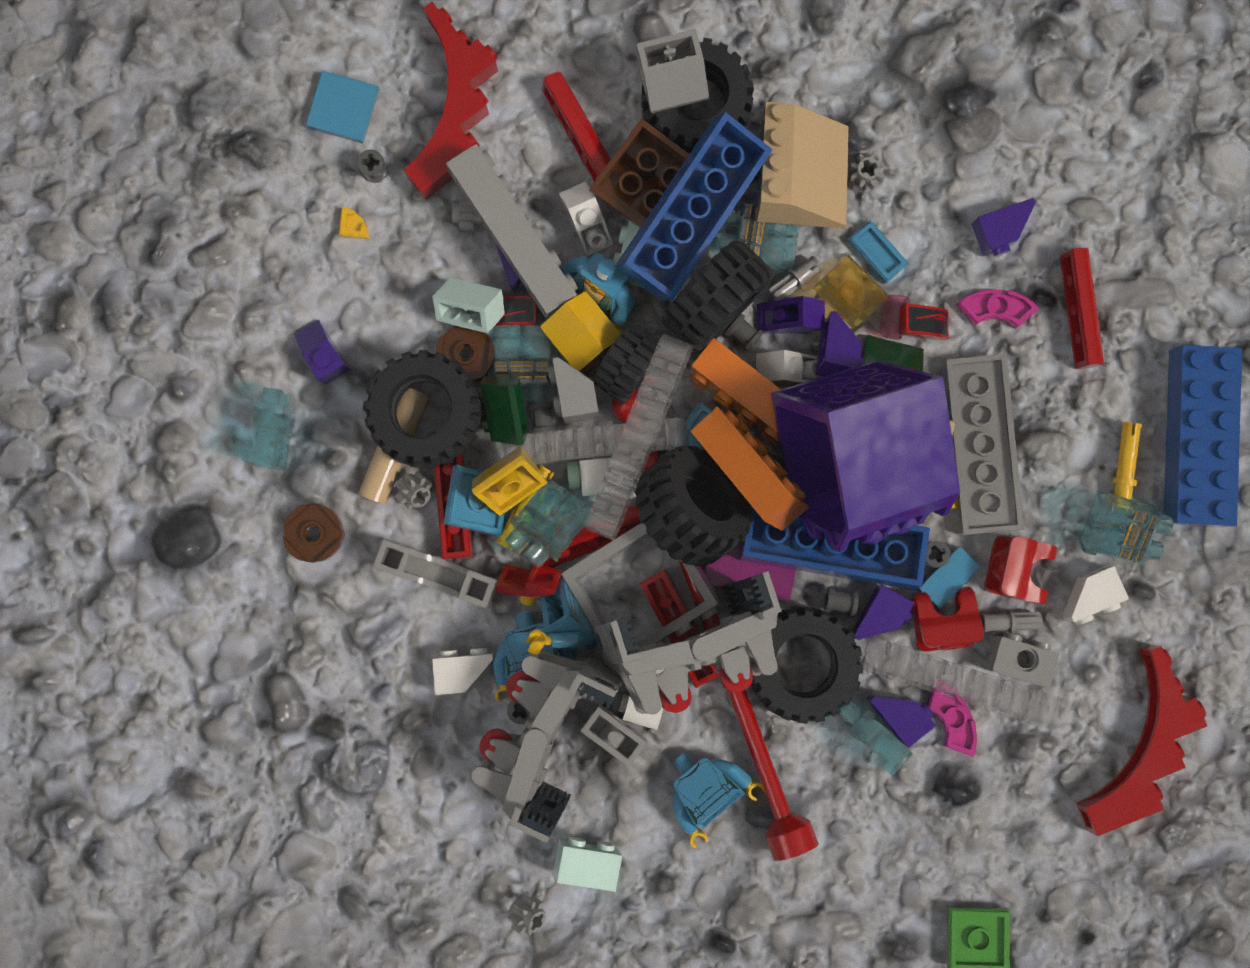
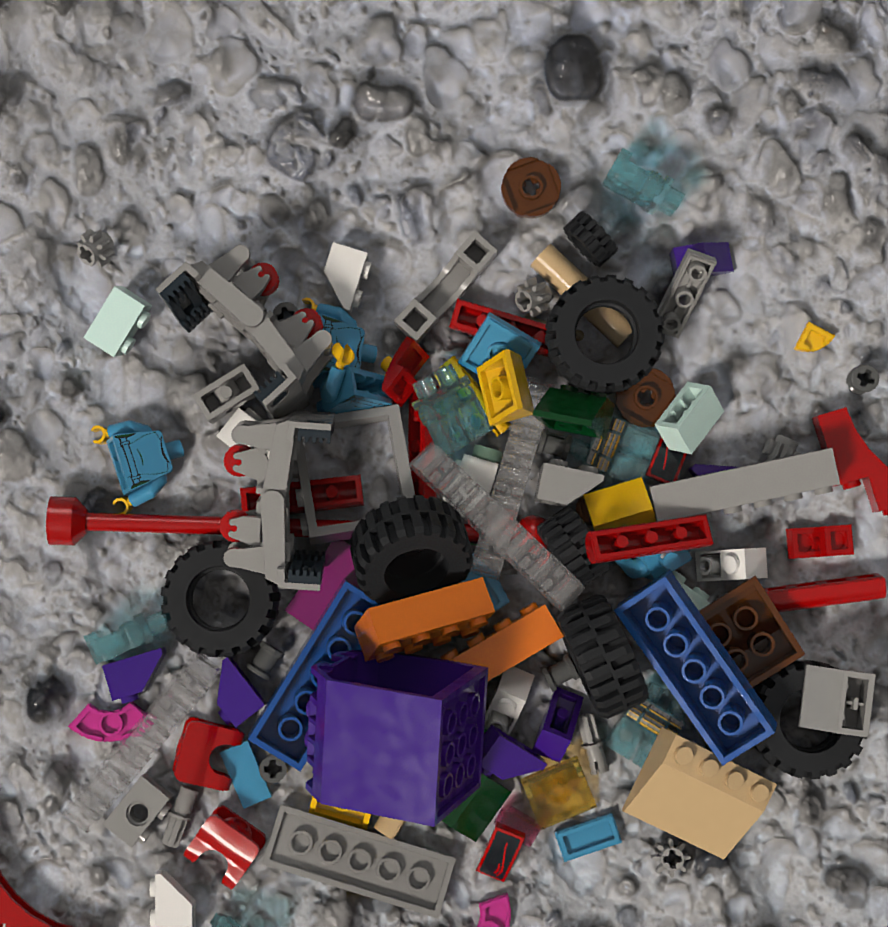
camera: 110 degrees right, 0 degrees up
none -> black tyre [563,211,618,268]
none -> red brick [585,514,714,564]
none -> light grey tile [657,248,717,339]
none -> red slope [786,524,854,559]

